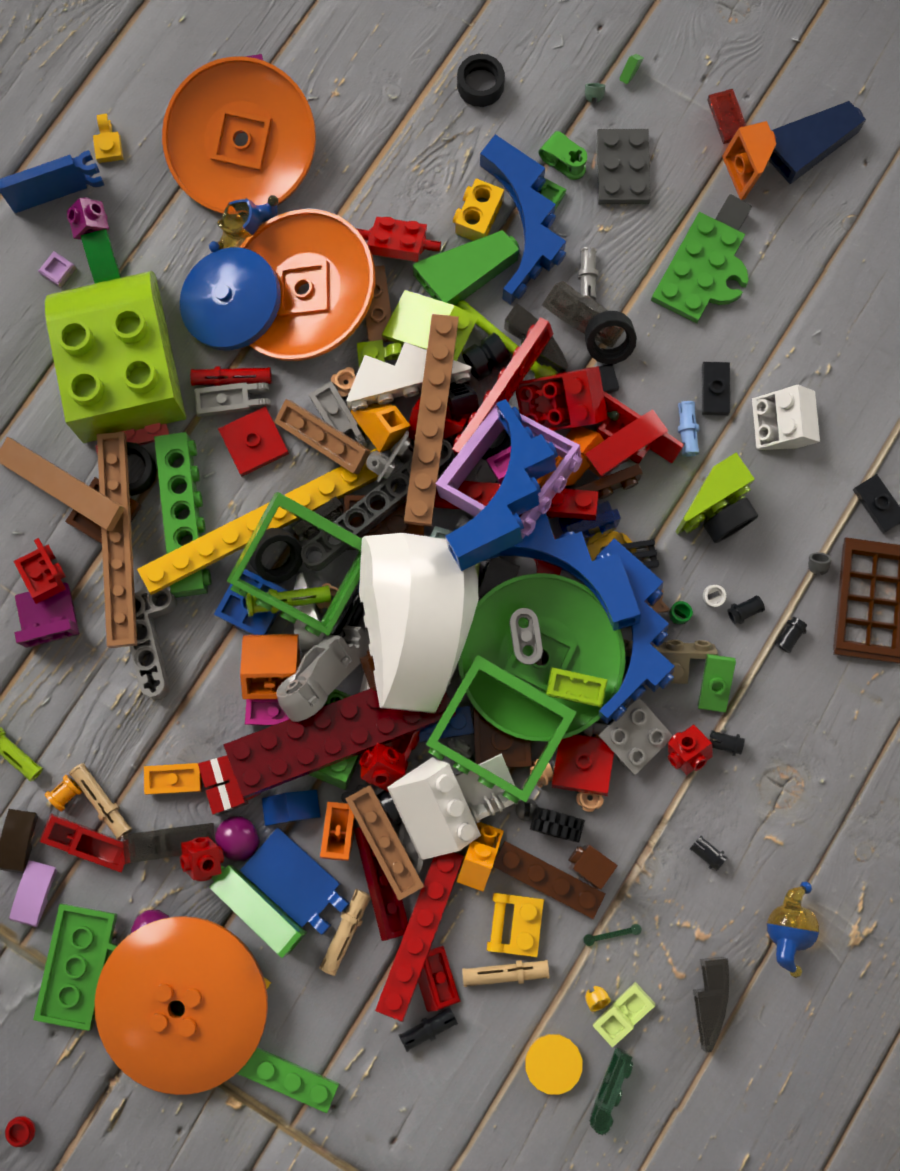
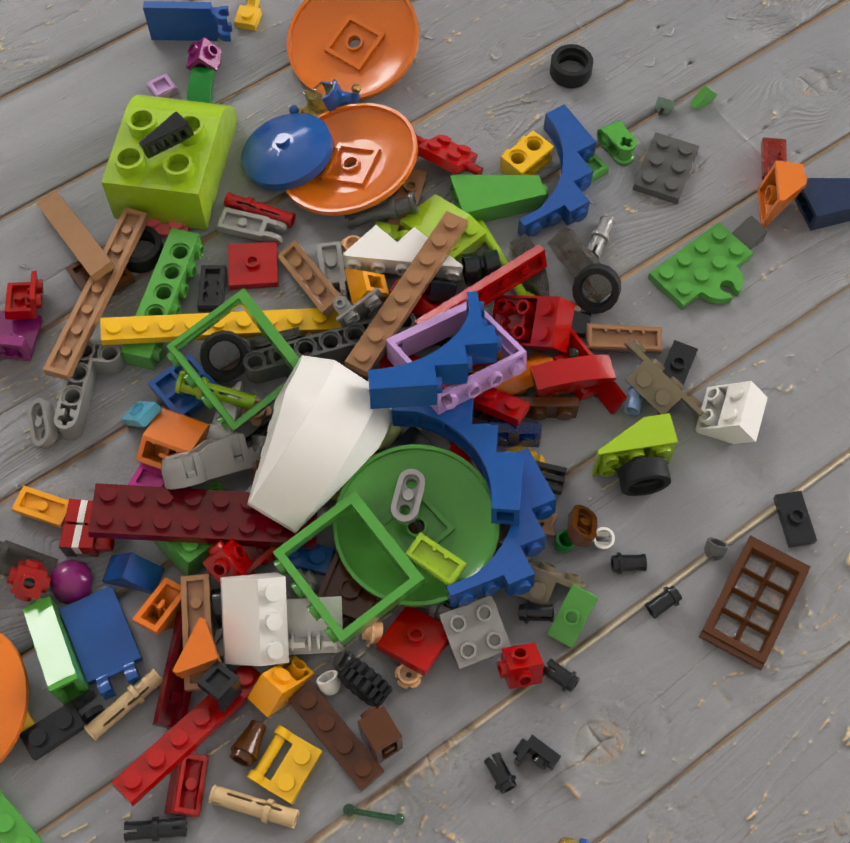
camera: 20 degrees right, 15 degrees down
none -> black hinge [19,690,104,761]
none -> light grey plate [28,398,58,448]
none -> medium azure plate [121,401,162,427]
none -> black slope [139,111,194,159]
none -> orange slope [172,617,222,679]
none -> black plate [197,265,227,312]
none -> black panel [197,660,242,713]
none -> reddish brown cone [230,720,267,767]
none -> white hinge [316,670,341,695]
none -> dark grey pin [345,192,419,229]
none -> black bracket [513,735,561,771]
none -> black pin [518,601,554,624]
none -> reddish brown plate [567,505,597,547]
none -> medium nougat plate [585,323,662,354]
none -> dark tan bracket [624,339,704,416]

